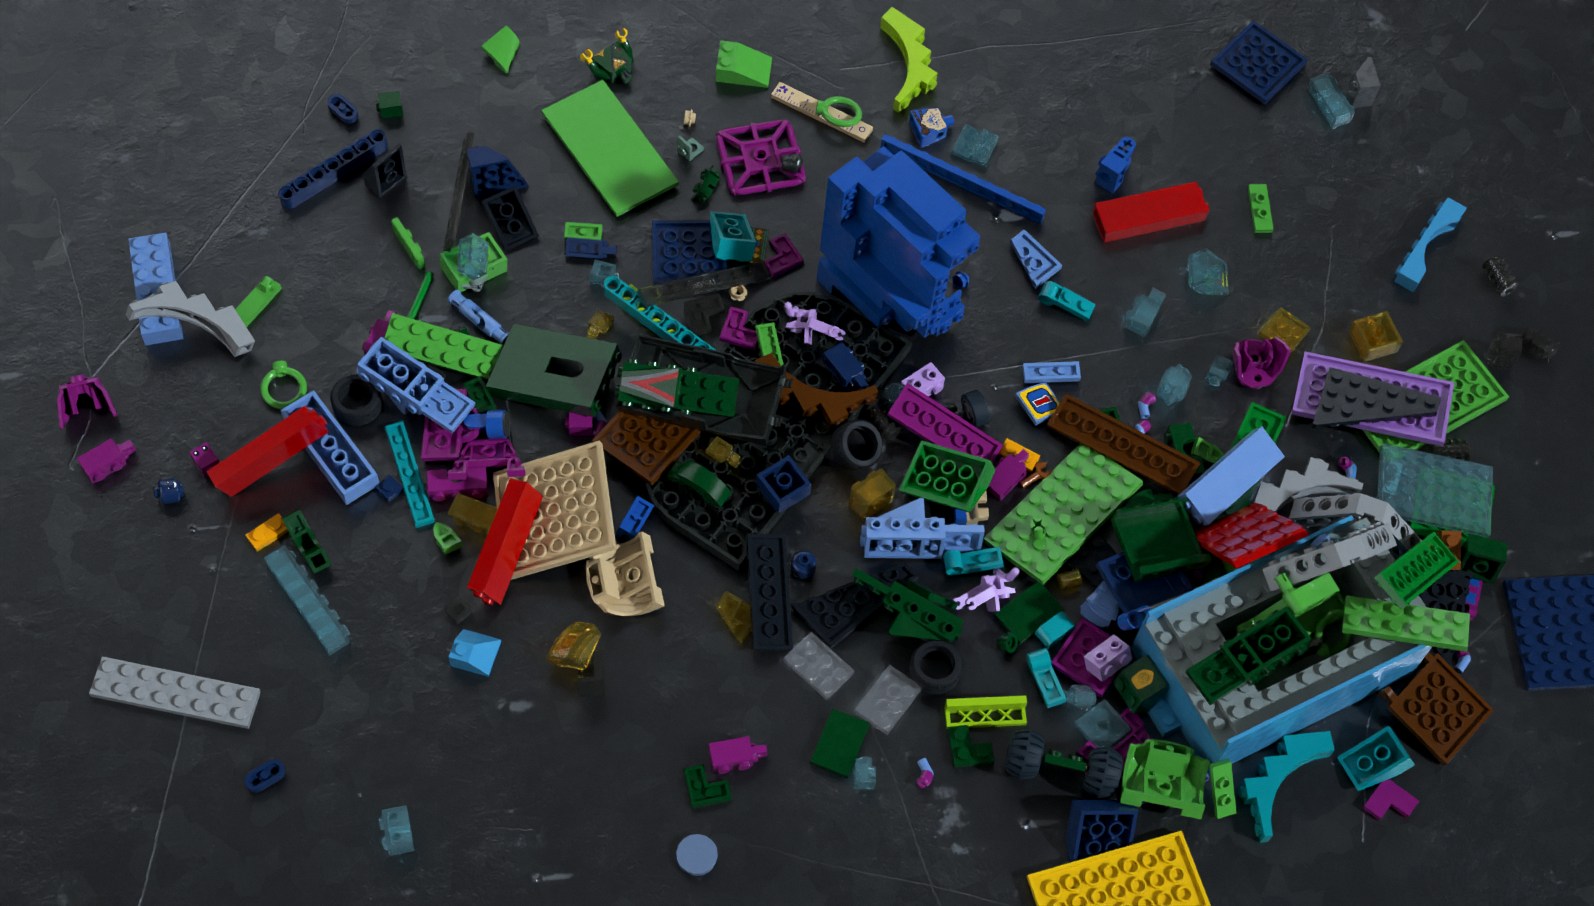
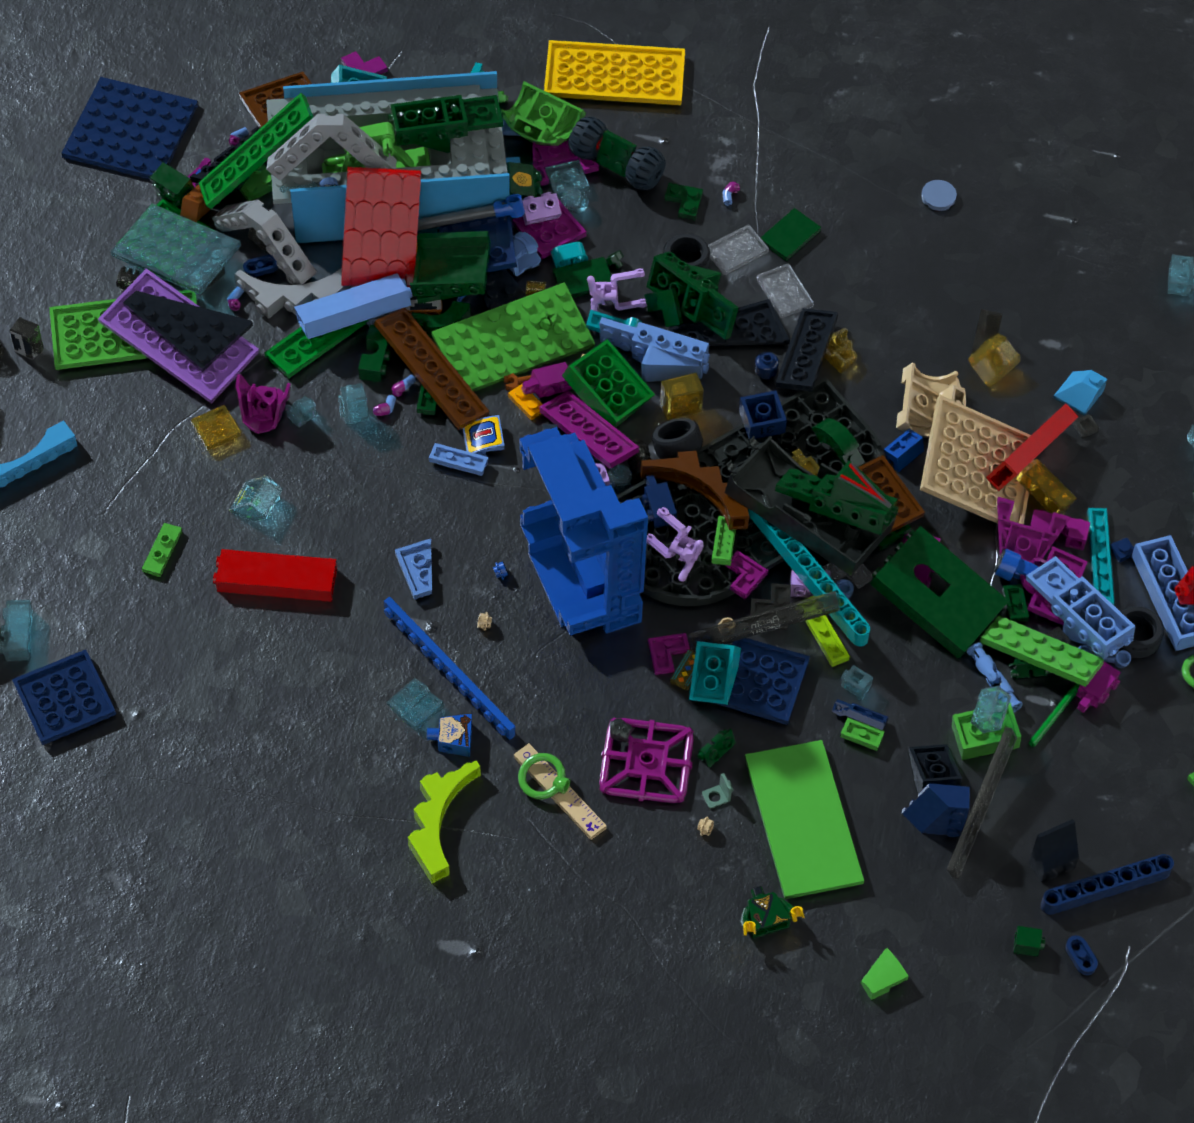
camera: 155 degrees left, 5 degrees down
bright green plate [391,217,425,270] -> none
bright green plate [433,522,463,555] -> none
clear yellow plate [587,309,614,339] -> none
dark green tile [683,764,732,809] -> none
magenta hinge [708,736,768,774] -> none
bright green slope [716,40,772,88] -> none
clear light blue brick [854,756,876,789] -> none
lime fence [944,695,1027,729] -> none
teal plate [1026,648,1066,708] -> none
teal plate [1038,281,1096,322] -> none
dark blue wedge [1066,800,1138,862] -> none
blue brick [1095,137,1136,194] -> none
clear light blue hinge [1125,287,1167,337] -> none
bright green plate [1190,437,1225,464] -> none
bright green plate [1342,595,1470,652] -> none
clear yellow brick [1348,311,1403,362] -> none

